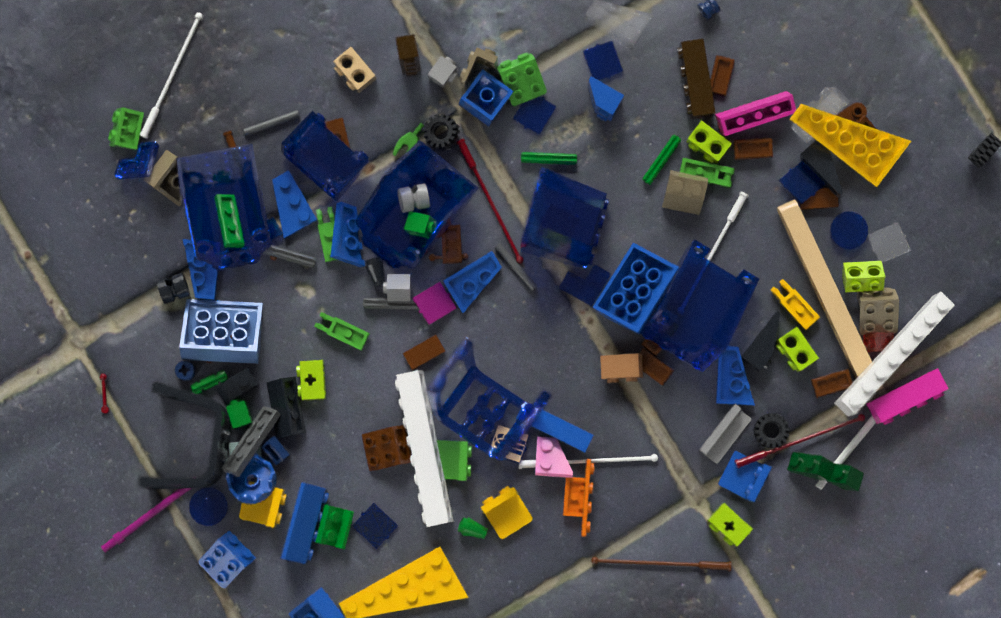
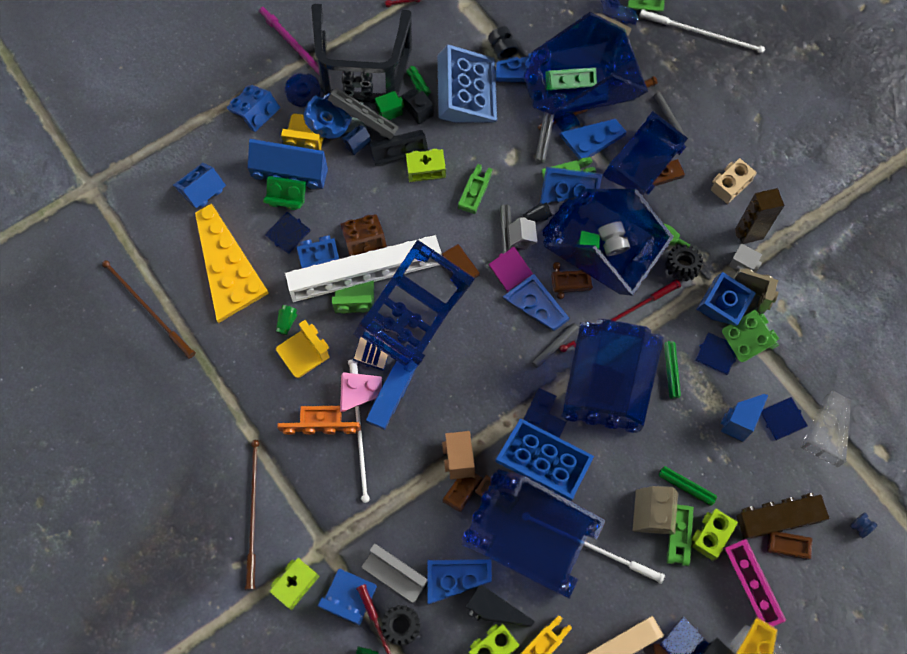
camera: 85 degrees right, 15 degrees down
dark blue wheel [175,361,196,381] -> none
reddish brown plate [733,138,773,160] -> none
none -> blue bracket [297,235,339,269]

